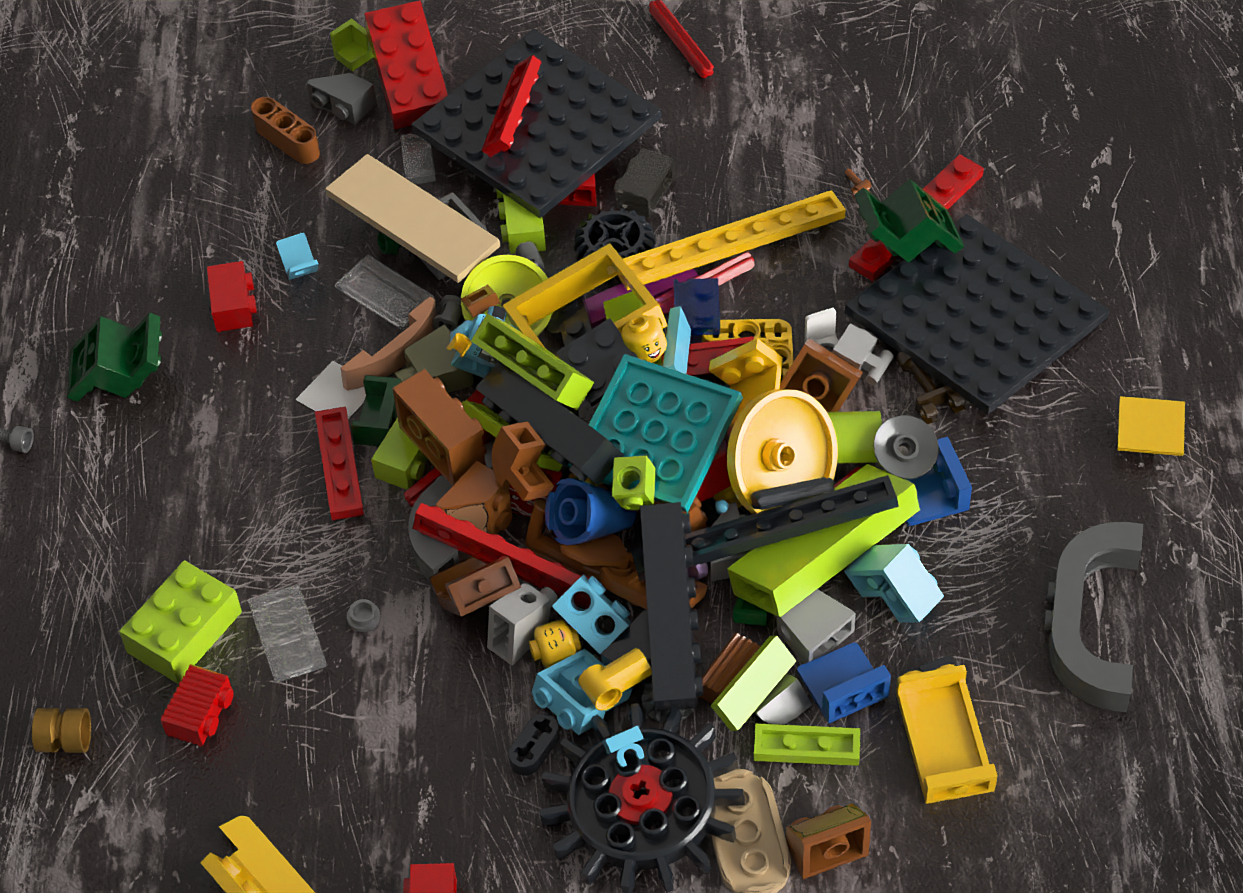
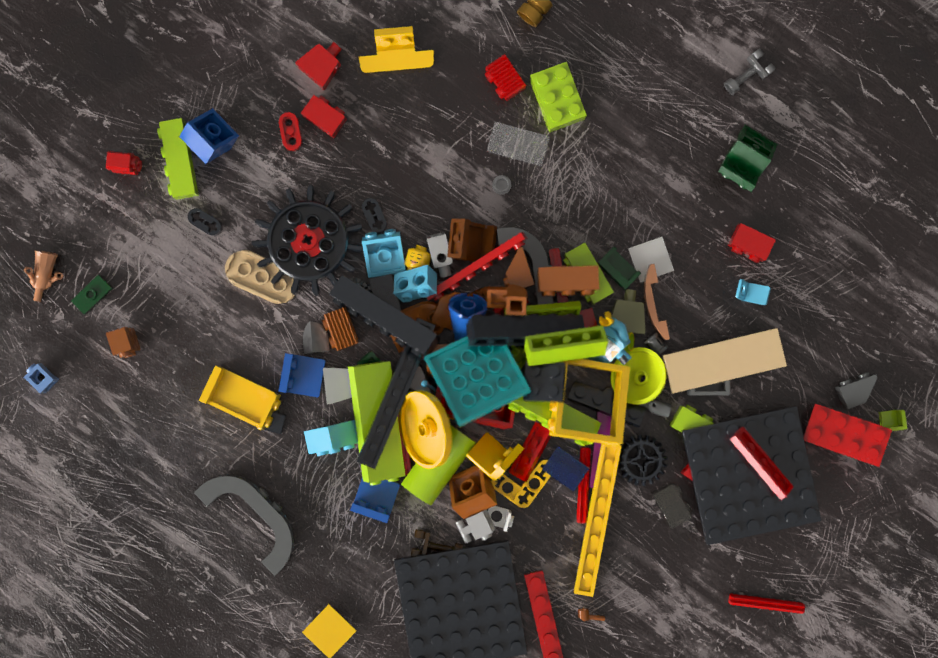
camera: 125 degrees right, 35 degrees up
dark orange beam [251,97,320,164] -> none
red plate [315,406,364,521] -> none
clear piece [335,255,436,331] -> none
clear tile [400,134,436,184] -> none
dark orange tile [461,284,500,317] -> none
yellow piece [578,648,652,711] -> none
medium azure tile [602,726,644,767] -> none
lime brick [612,455,656,511] -> none
yellow head [621,315,667,363] -> none
medium azure tile [663,306,691,374] -> none
tile [711,635,796,731] -> none
black axle [751,477,835,510] -> none
lime plate [754,724,860,766] -> none
dark orange slope [786,803,871,879] -> none
dark green bracket [854,179,964,262] -> none
dark grey dish [873,415,939,479] -> none

